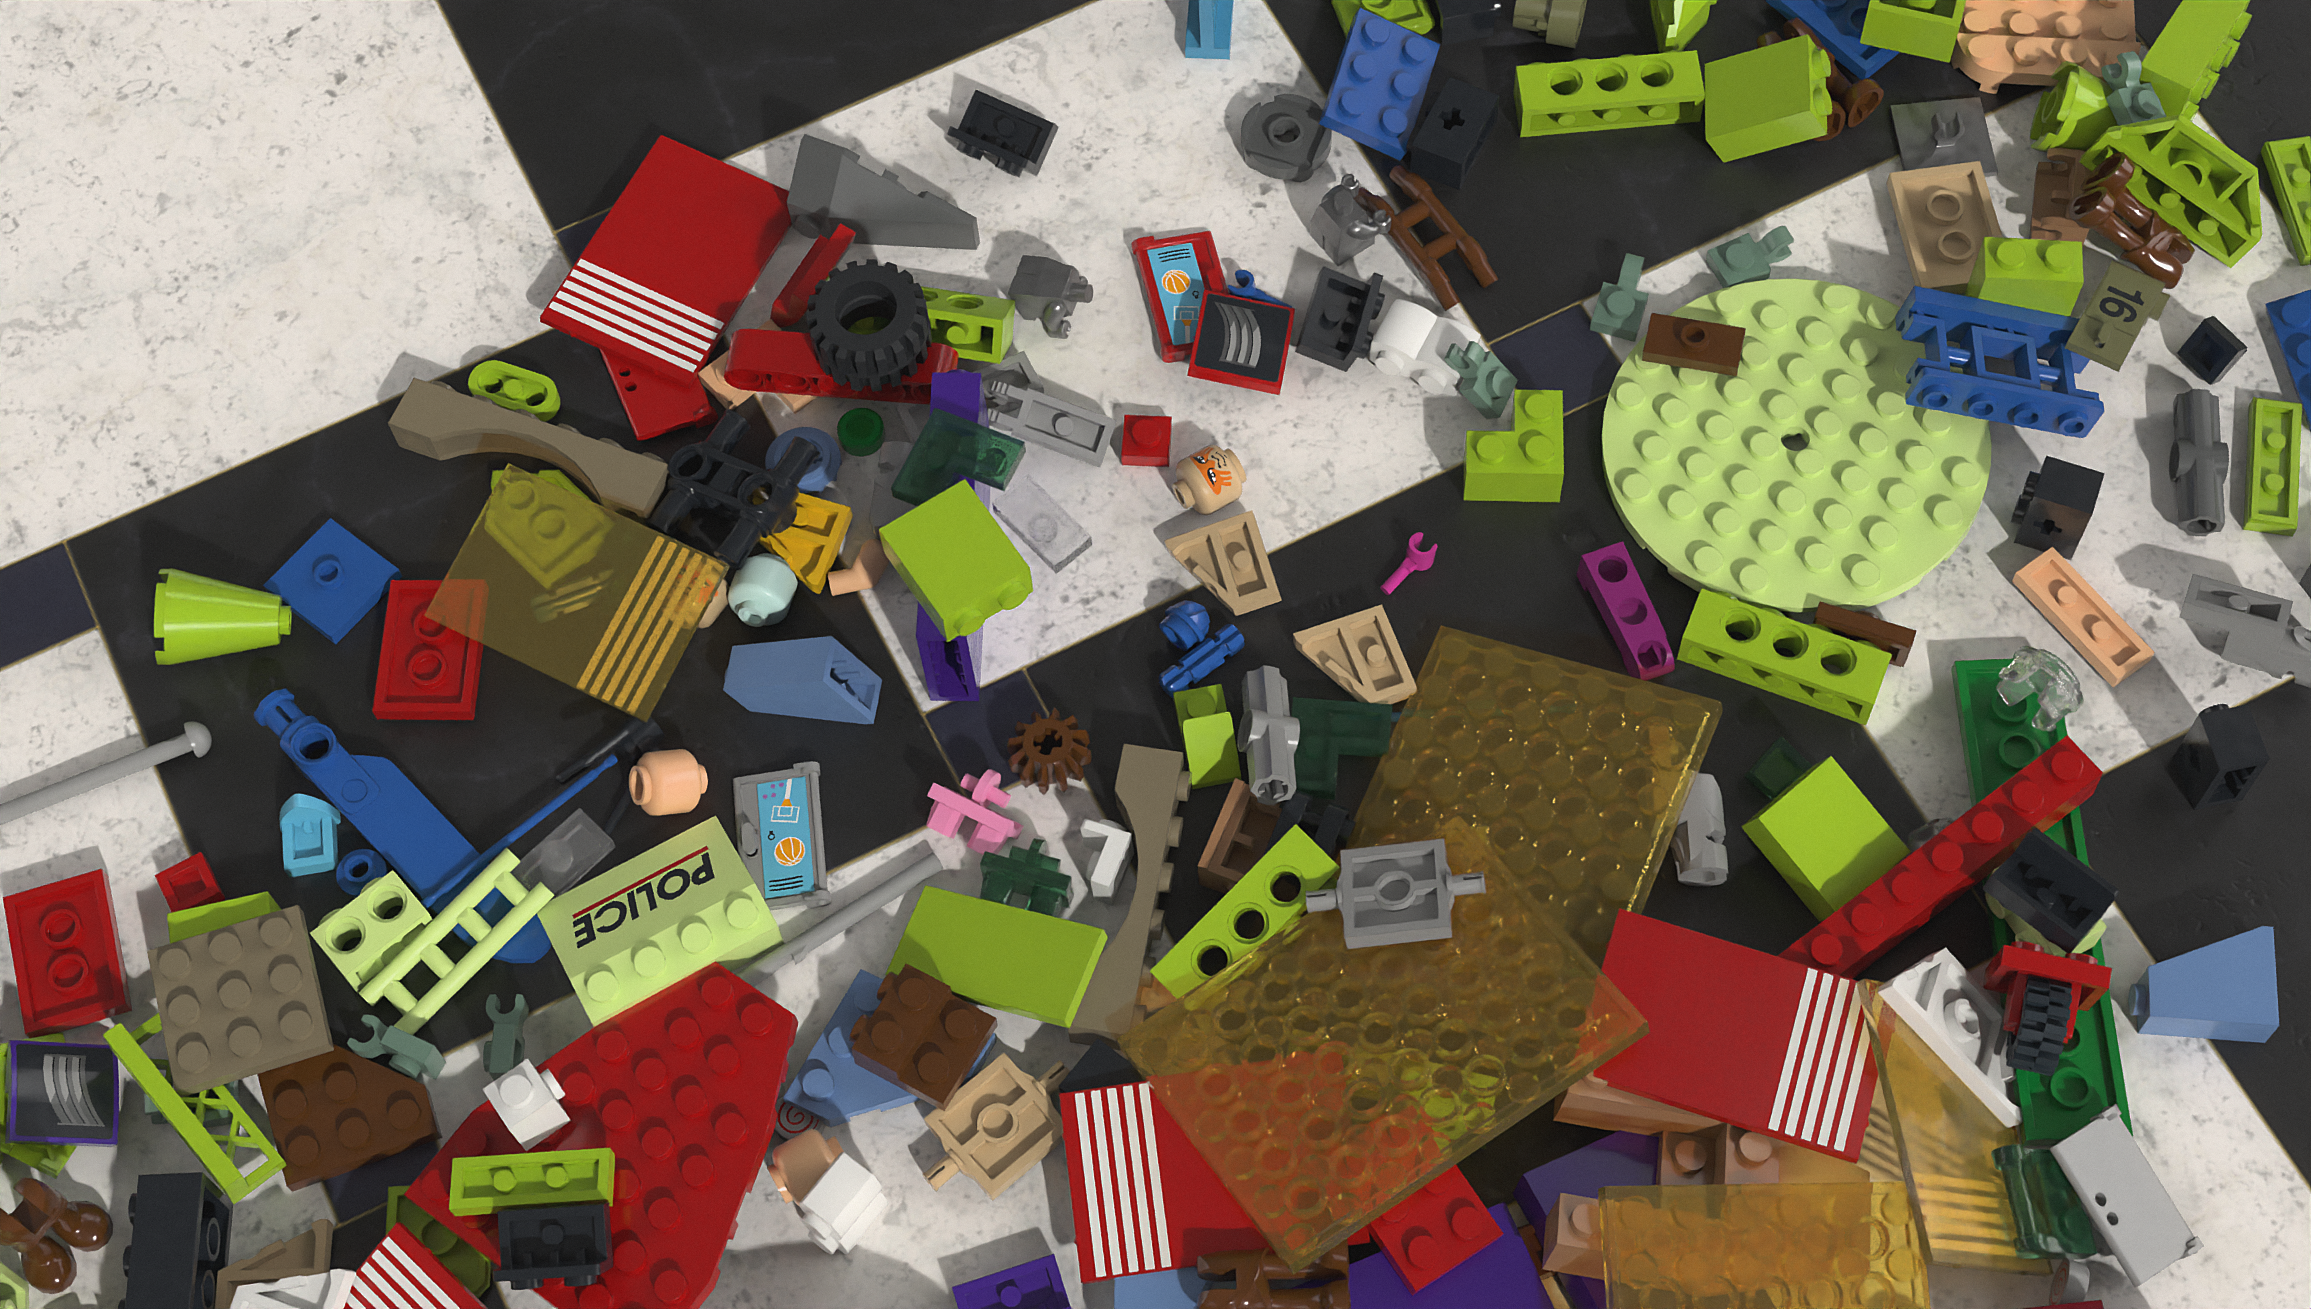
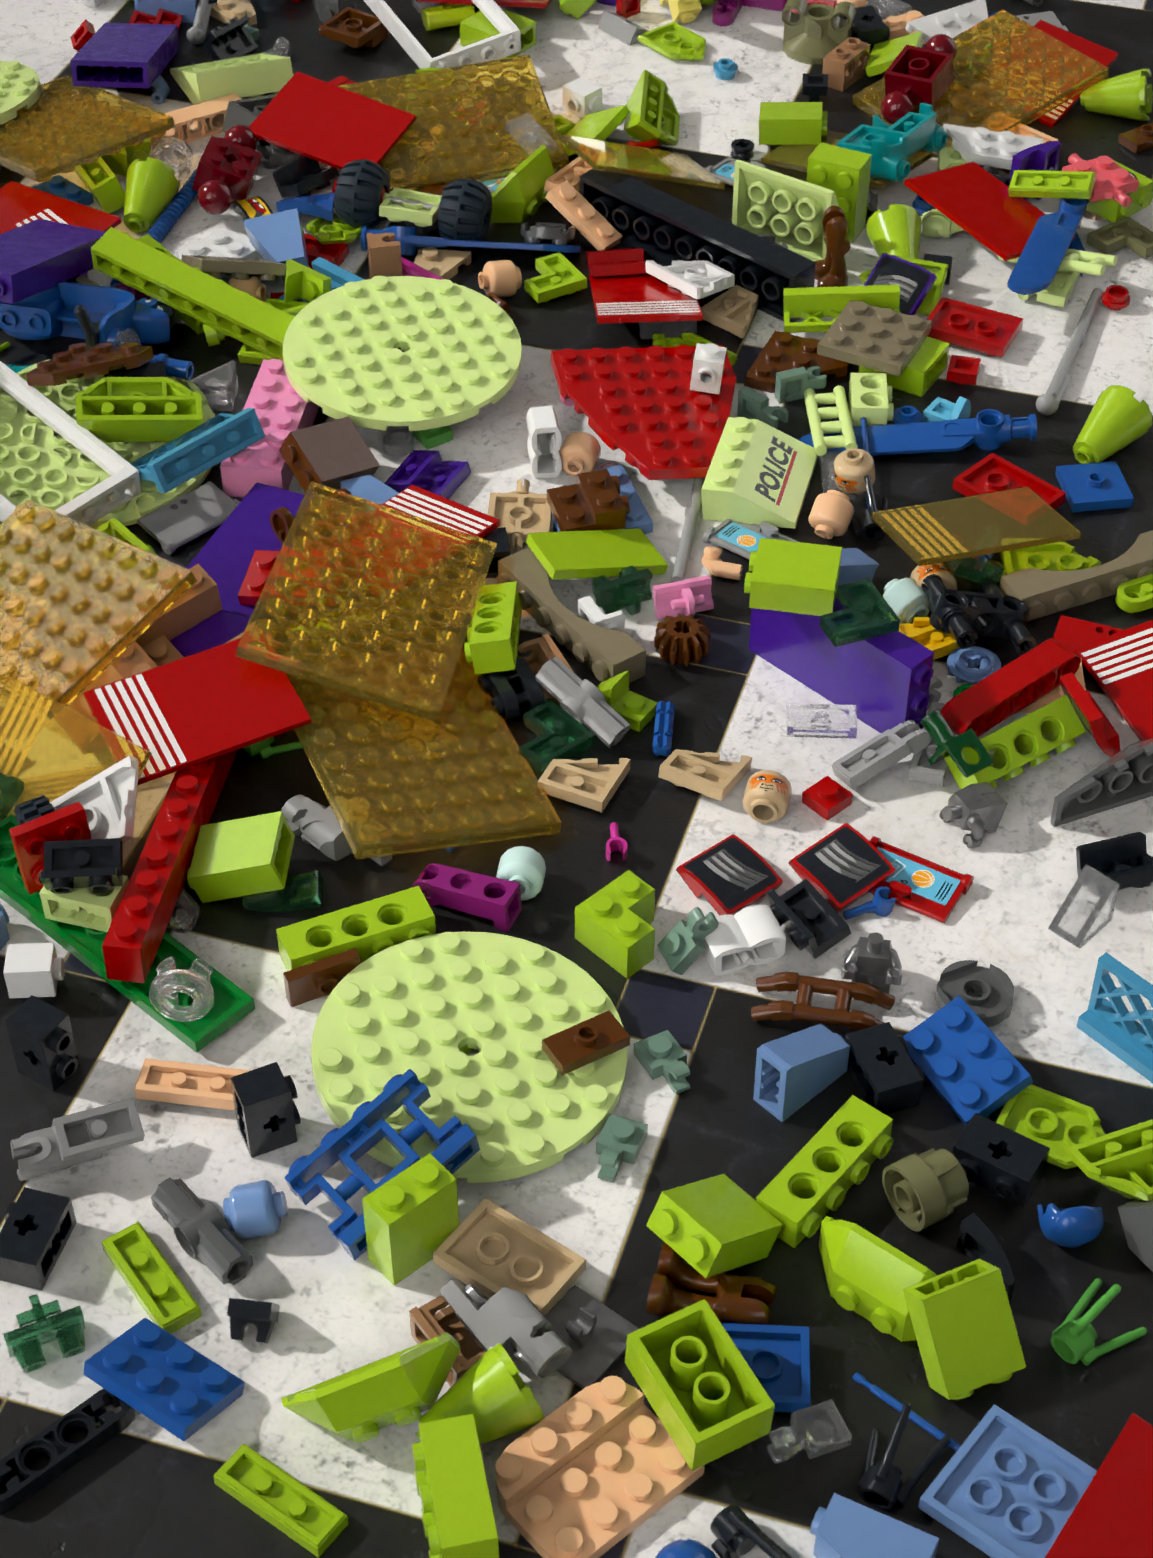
camera: 130 degrees right, 20 degrees down
lime plate [449,1148,615,1216] -> none
black bracket [493,1202,614,1290] -> none
black tyre [806,259,932,392] -> none
blue plate [1159,600,1210,651] -> none
light grey plate [1305,839,1486,949] -> none
olive door [2065,260,2170,372] -> none
reddish brown piece [2069,152,2195,289] -> none
sand green plate [2101,51,2167,126] -> none
none -> white brick [3,942,65,999]
none -> medium blue head [223,1180,288,1239]
none -> light grey plate [439,1279,573,1379]
none -> light aqua head [496,846,546,901]
none -> slope [676,834,783,916]
none -> light nougat arm [701,546,742,580]
none -> medium blue slope [753,1024,850,1122]
none -> tan head [833,448,875,495]
none -> dark green bracket [920,709,993,778]
none -> clear slope [1048,864,1120,948]

